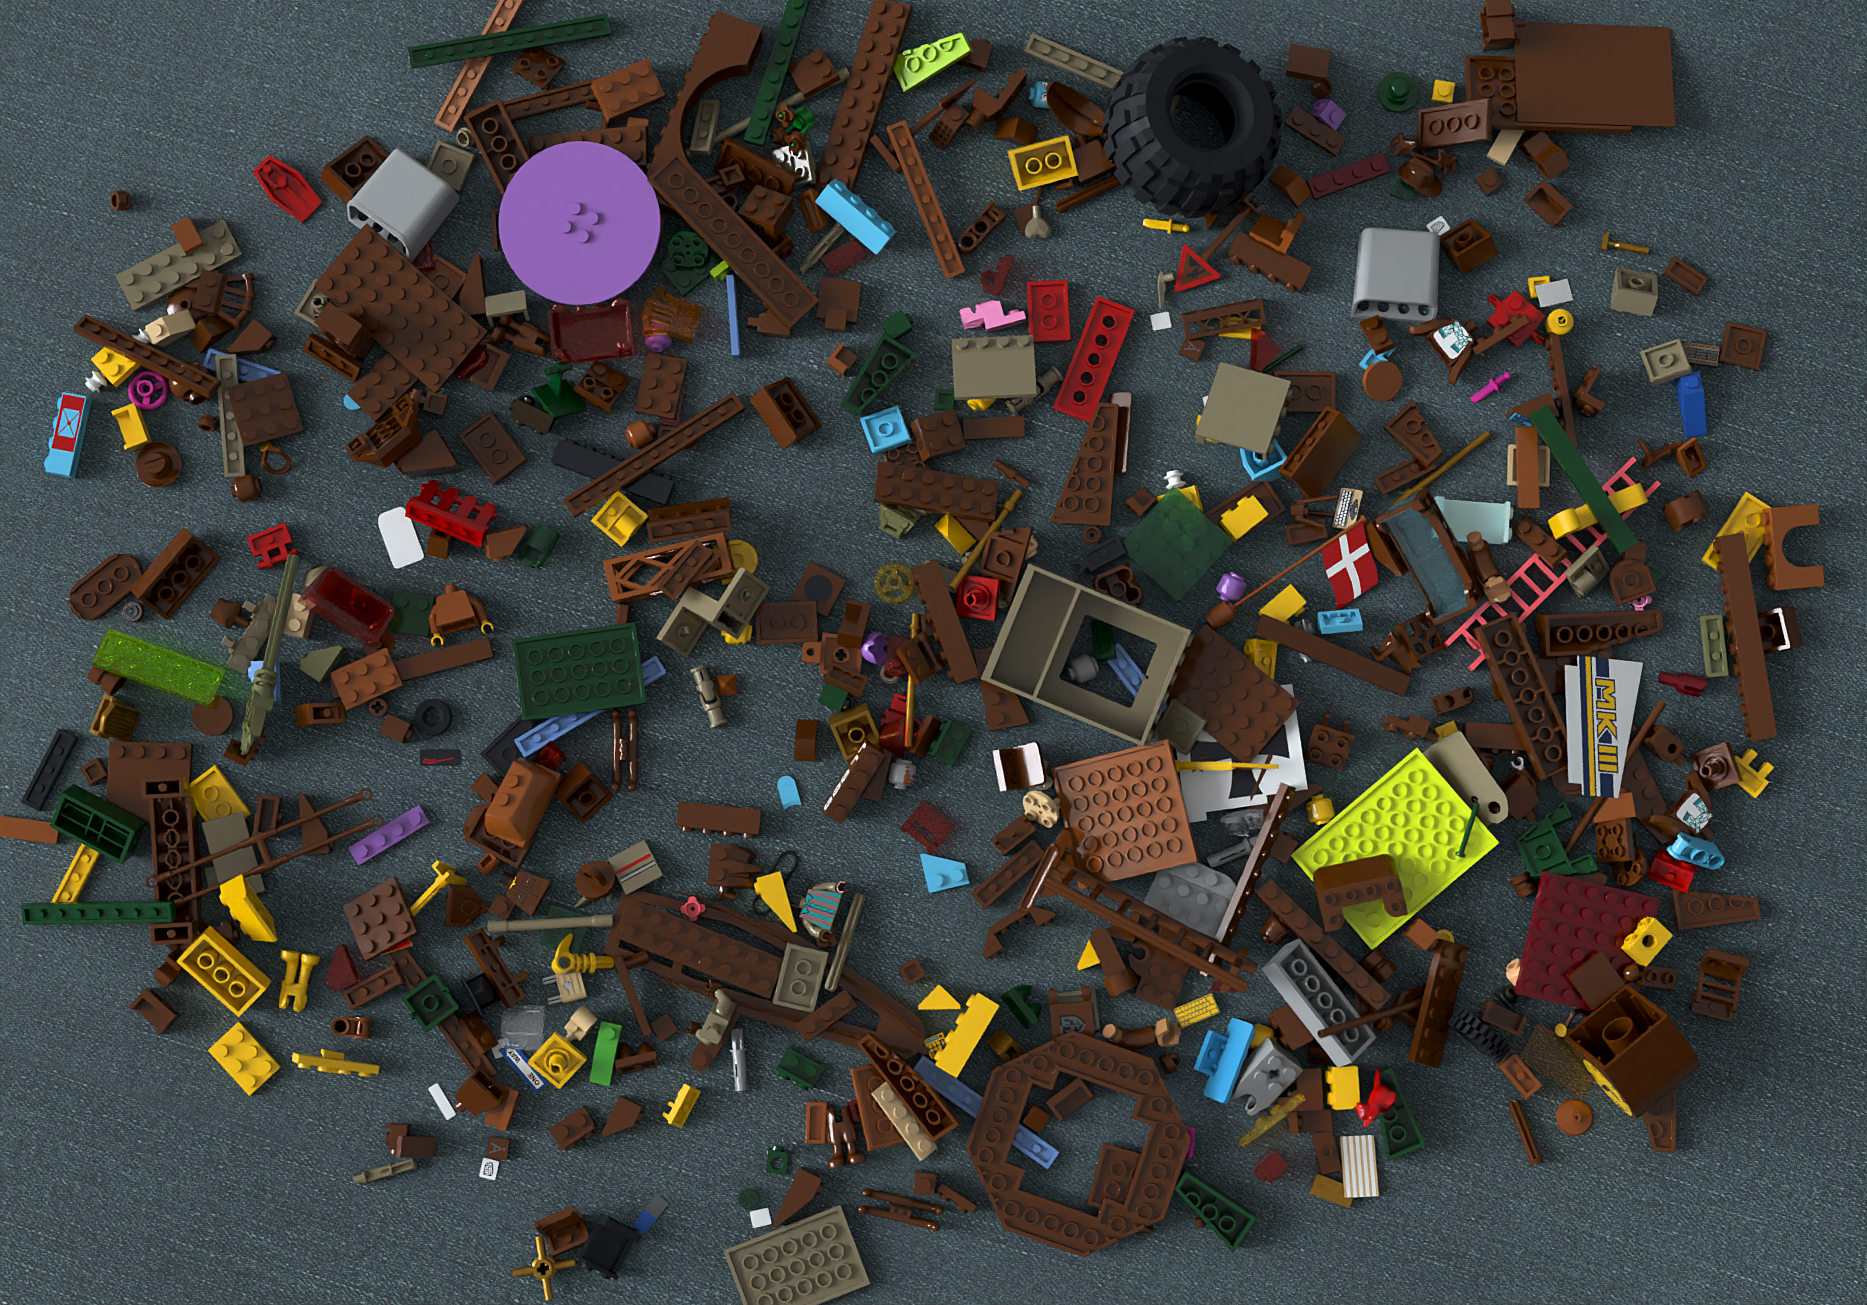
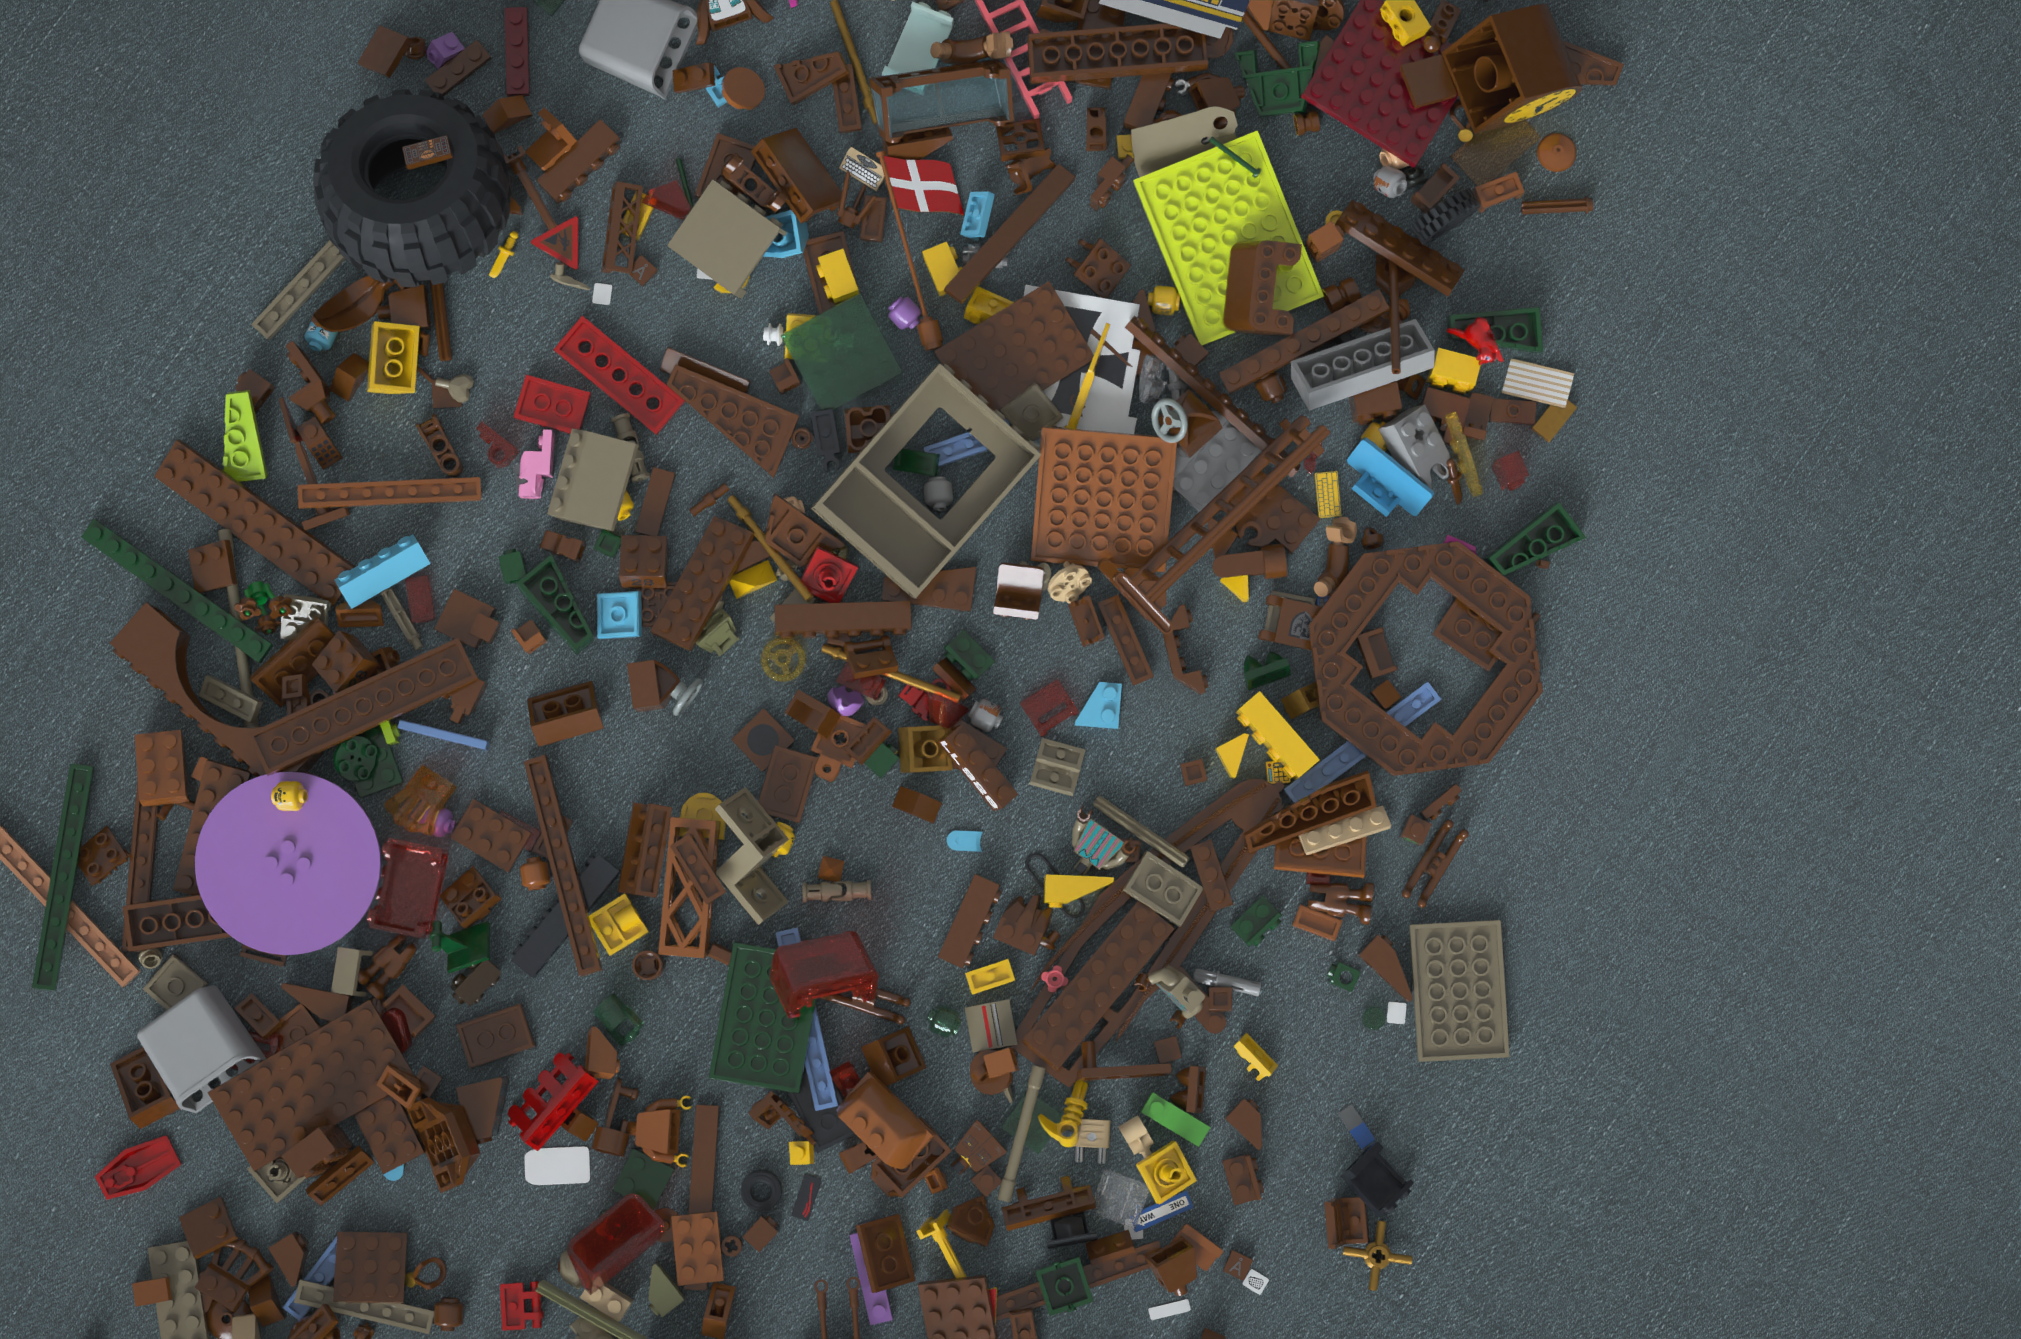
camera: 75 degrees left, 0 degrees up
none -> reddish brown plate [179,1197,238,1259]
none -> reddish brown plate [234,993,282,1040]
none -> yellow head [271,781,308,811]
none -> dark orange slope [376,1065,421,1109]
none -> tile [402,135,453,170]
none -> reddish brown leg [539,530,587,563]
none -> reddish brown piece [591,1077,639,1157]
none -> reddish brown piece [627,660,703,716]
none -> reddish brown wheel [632,950,665,980]
none -> reddish brown connector [721,153,788,212]
none -> reddish brown plate [748,1091,816,1145]
none -> clear red windscreen [769,931,879,1019]
none -> yellow plate [789,1141,815,1165]
none -> reddish brown plate [856,1214,916,1293]
none -> clear green head [926,1004,962,1038]
none -> yellow plate [965,959,1015,995]
none -> dark orange panel [983,1048,1020,1078]
none -> dark tan slope [1029,738,1086,796]
none -> reddish brown piece [1151,389,1223,458]
none -> reddish brown plate [1209,987,1233,1011]
none -> light grey head [1373,165,1407,198]
none -> reddish brown piece [1446,459,1463,505]

